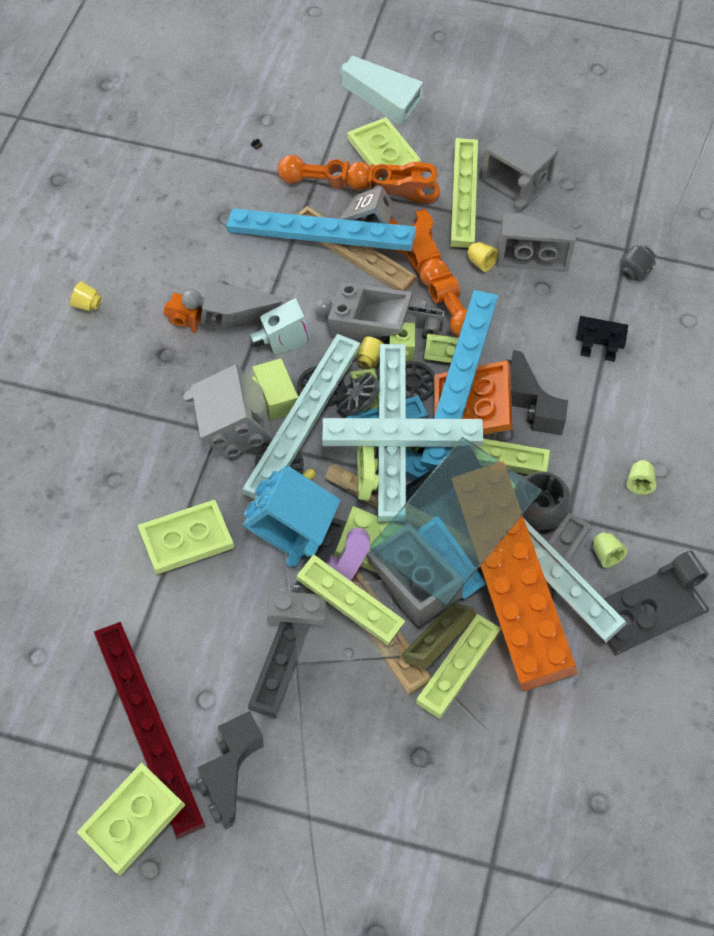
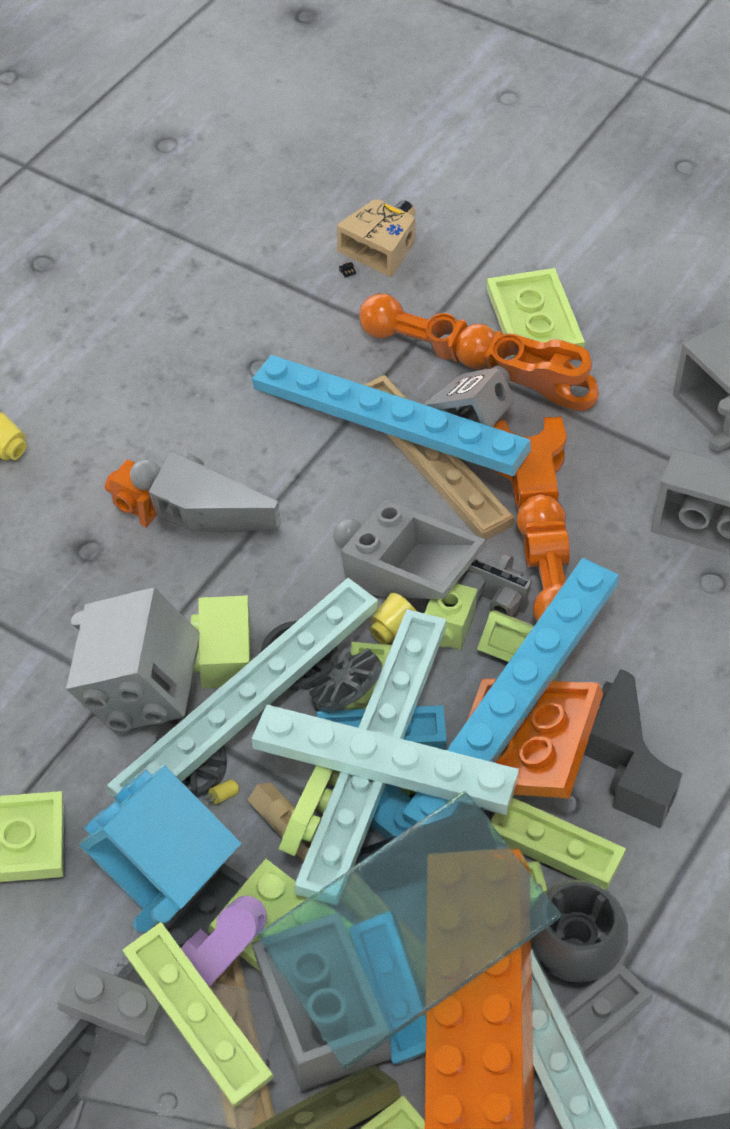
camera: 20 degrees right, 5 degrees down
light aqua torso [250,298,312,354] -> none
light aqua slope [340,56,423,126] -> none
dark grey wheel [405,361,435,401] -> none
yellowish green plate [450,138,478,248] -> none
light yellow hat [467,242,499,272] -> none
yellowish green hat [593,532,628,568] -> none
none -> tan torso [337,199,416,277]

